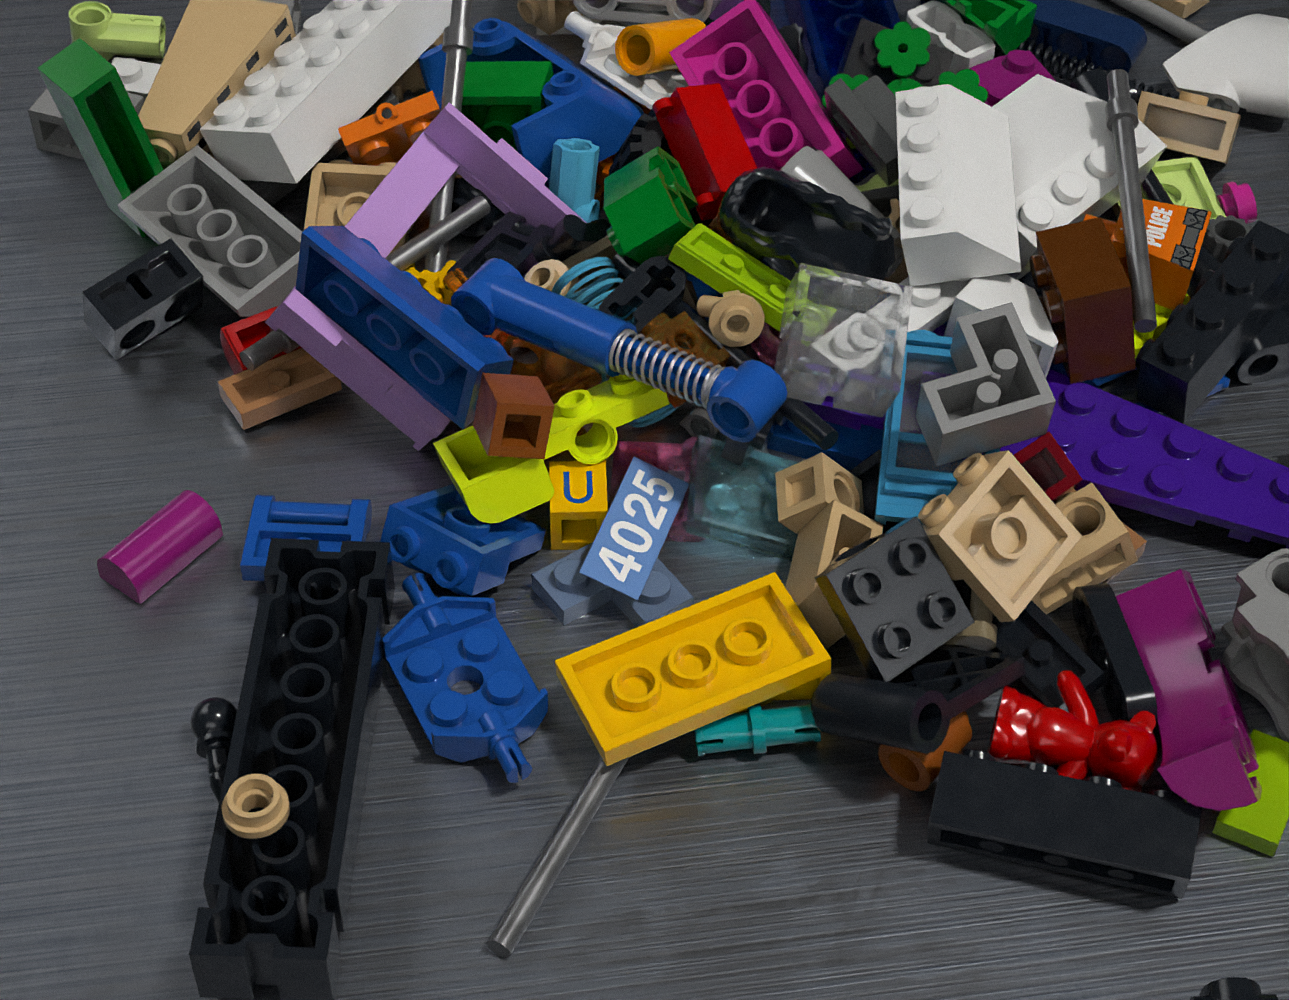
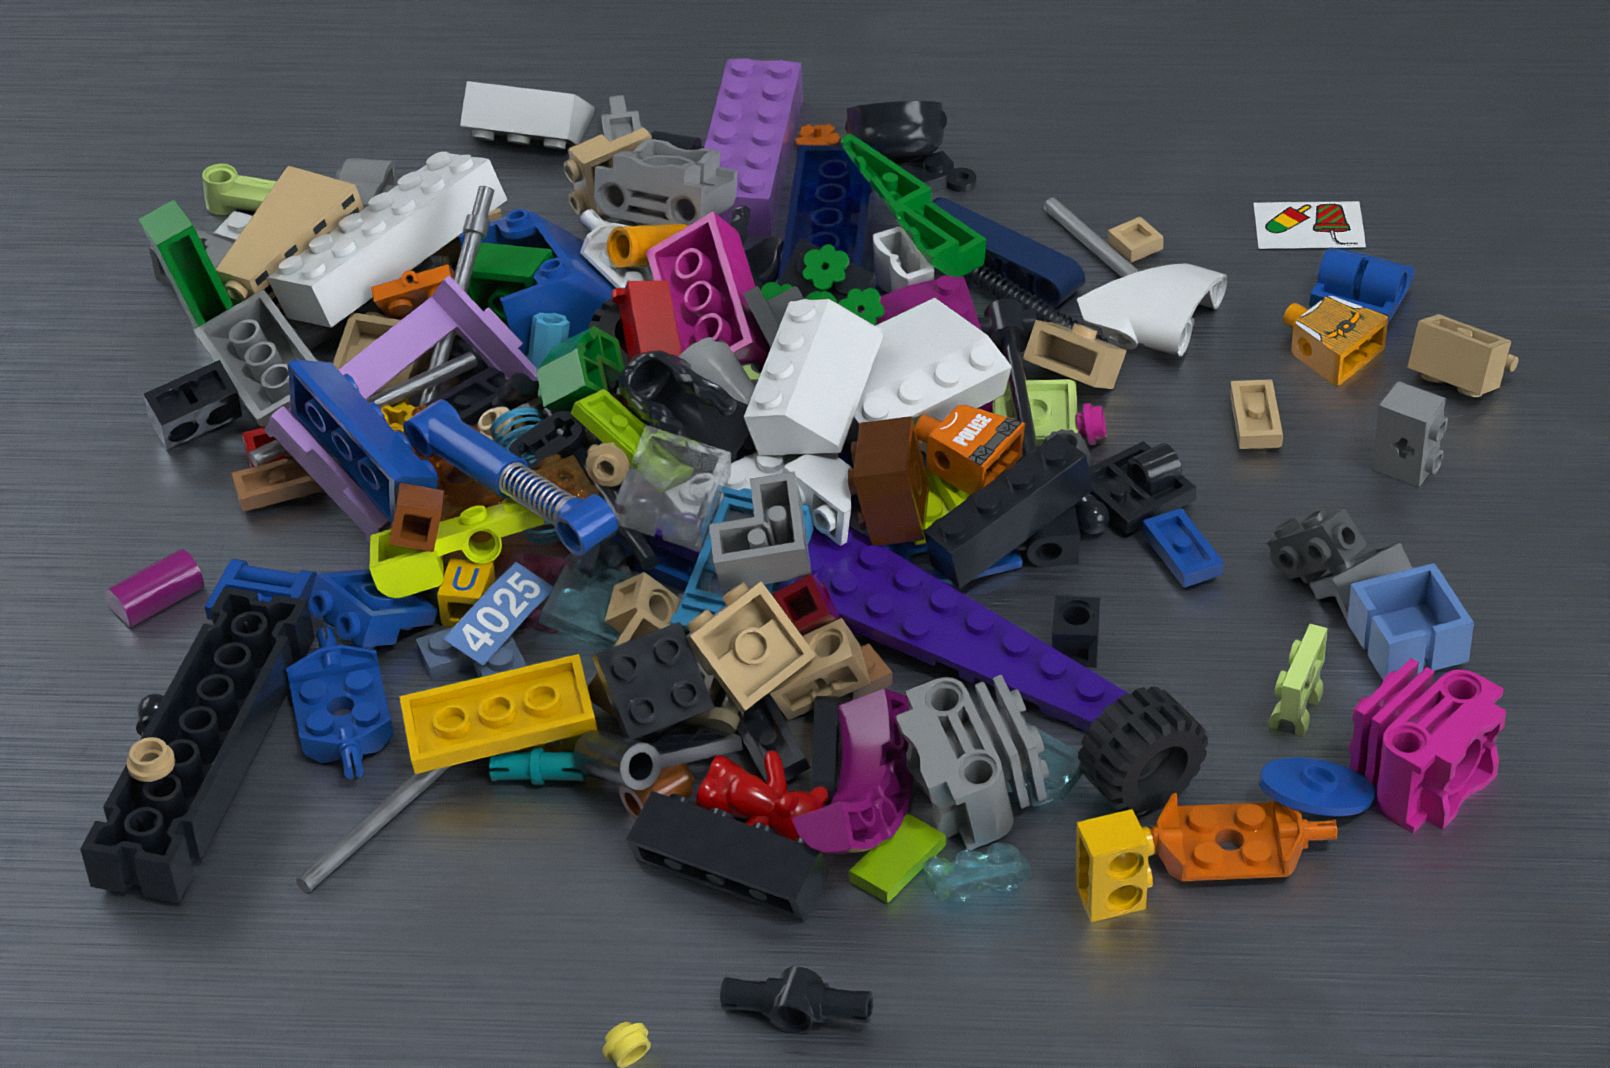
camera: 15 degrees right, 5 degrees down
flat silver bar [1105,69,1157,333] -> none

